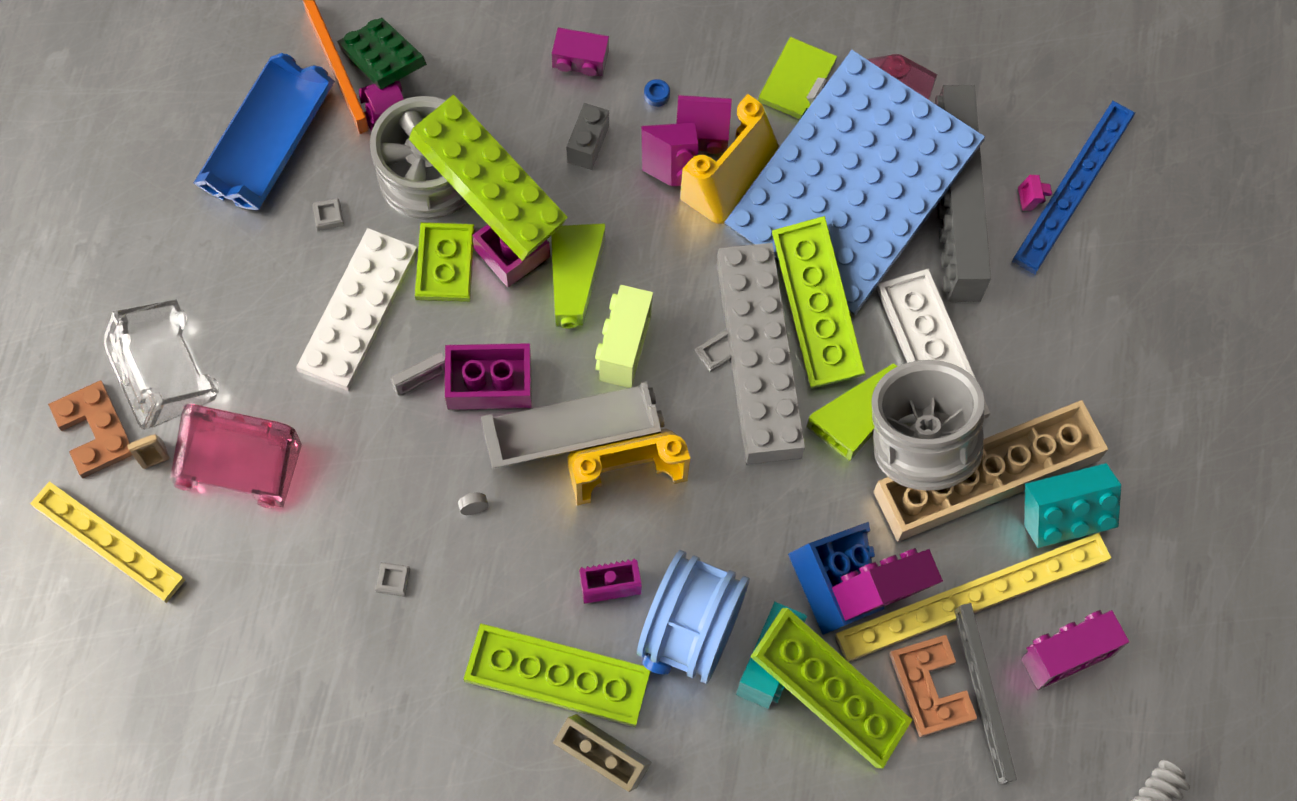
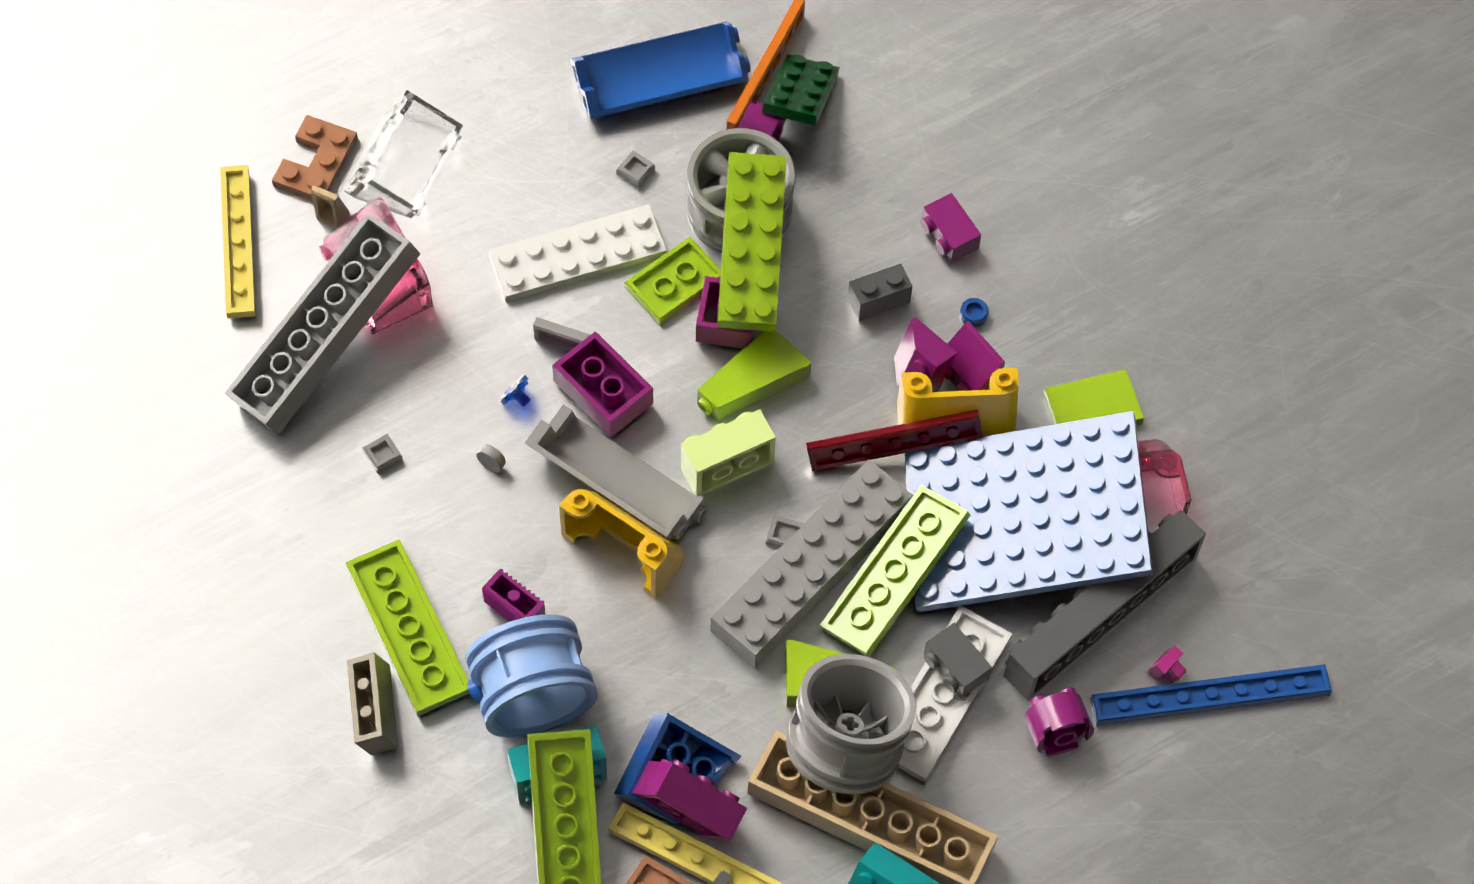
camera: 50 degrees right, 5 degrees down
none -> light grey brick [224,212,421,435]
none -> clear blue plant [500,375,531,407]
none -> dark red tile [806,409,983,471]
none -> dark grey brick [924,623,992,698]
none -> magenta brick [1024,687,1094,756]

